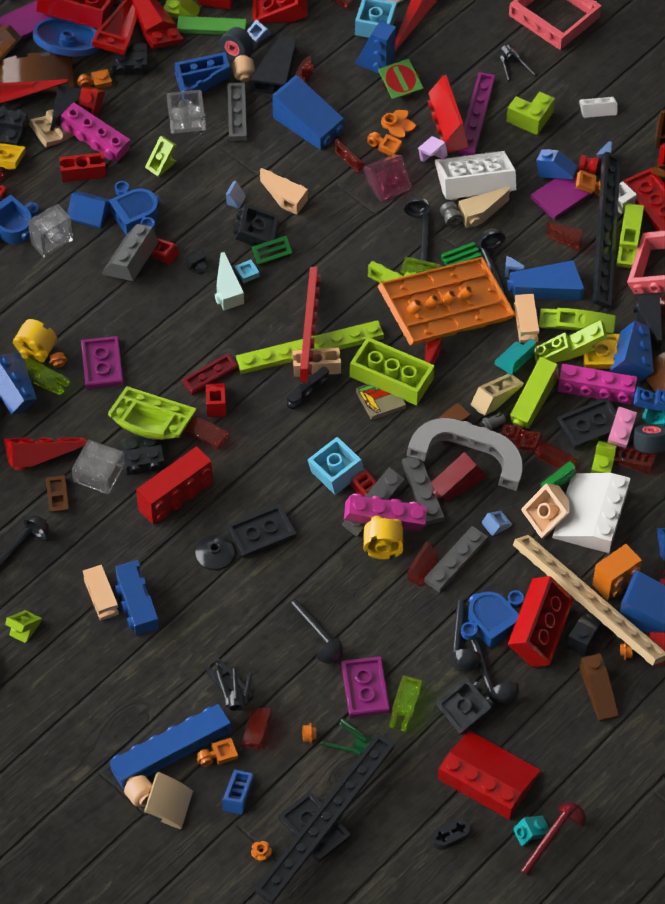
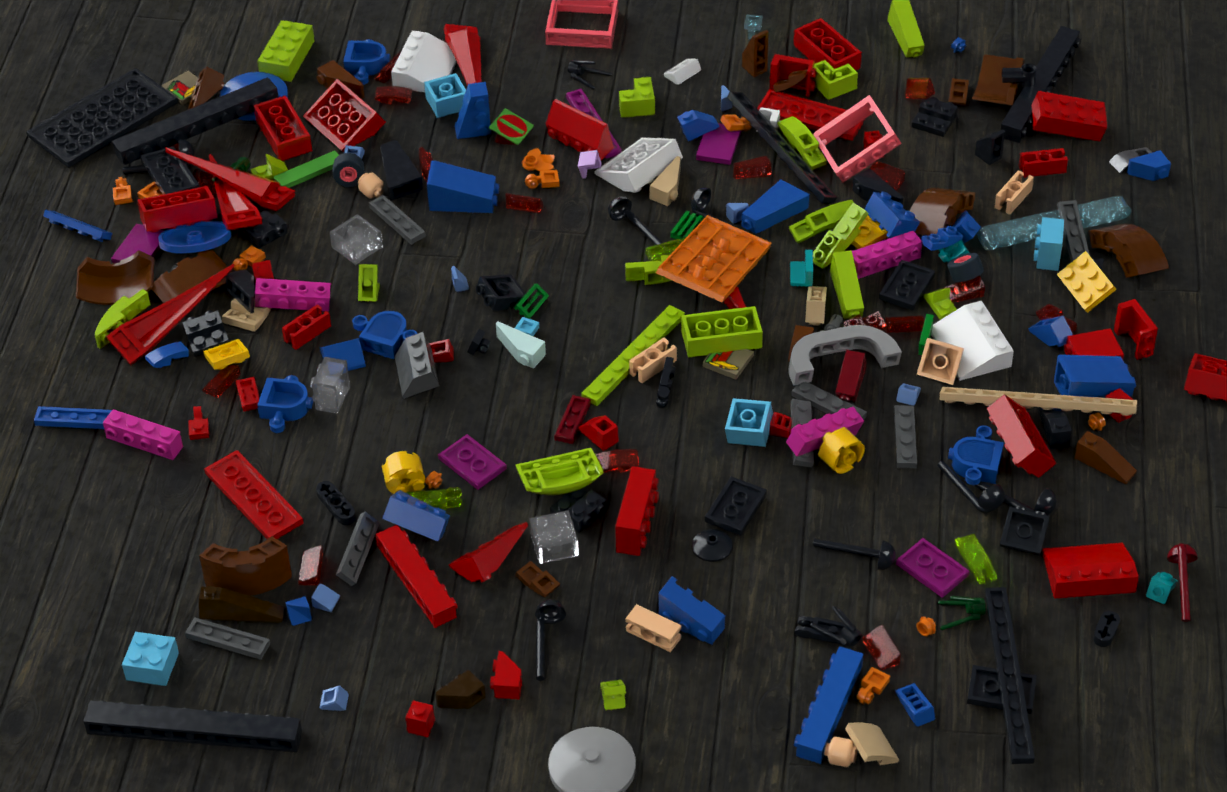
camera: 35 degrees left, 10 degrees down
blue wedge [175,52,230,102] -> none
orange plate [251,841,272,861] -> none
light nougat slope [260,168,308,215] -> none
red plate [300,267,321,383] -> none
clear pink slope [363,154,412,201] -> none
clear red slope [408,541,438,586] -> none
dark grey wheel [440,201,463,227] -> none
light nougat piece [514,294,539,343] -> none
red wheel [578,155,599,175] -> none
orange brick [592,544,642,601] -> none
bright pink plate [608,407,637,448] -> none

